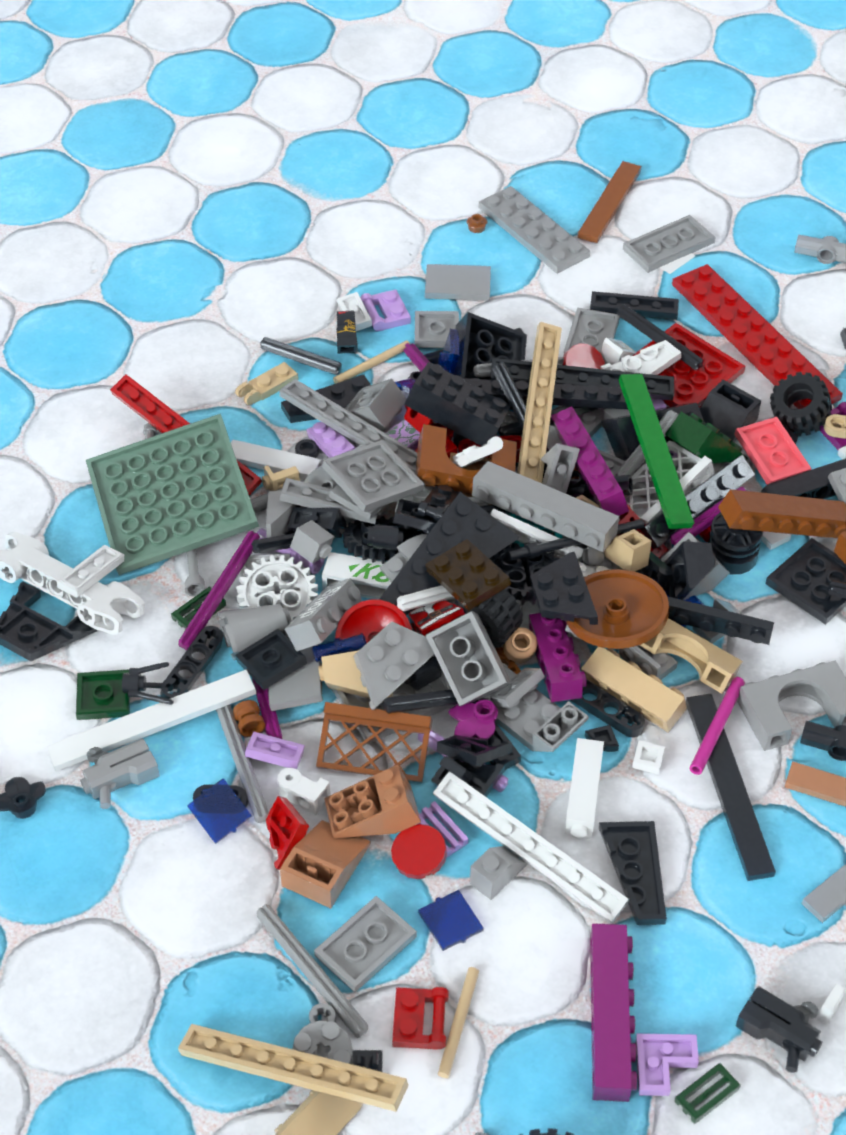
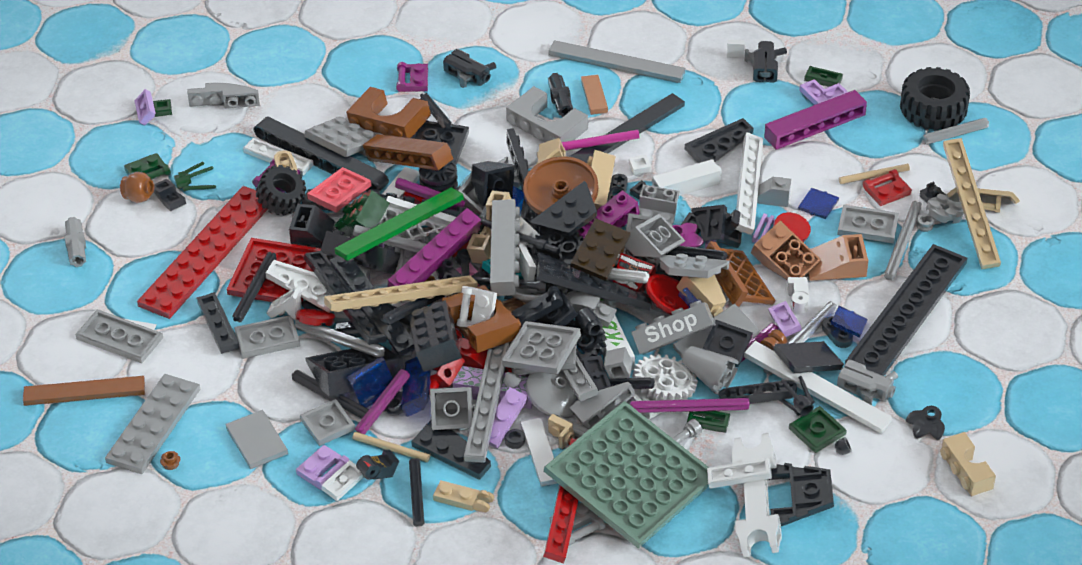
camera: 120 degrees left, 5 degrees down
red wing [266,796,309,870] -> none
light grey slope [541,443,580,494] -> none
none -> black tile [773,341,844,373]
none -> black hinge [835,437,852,455]
none -> black plate [845,244,968,376]

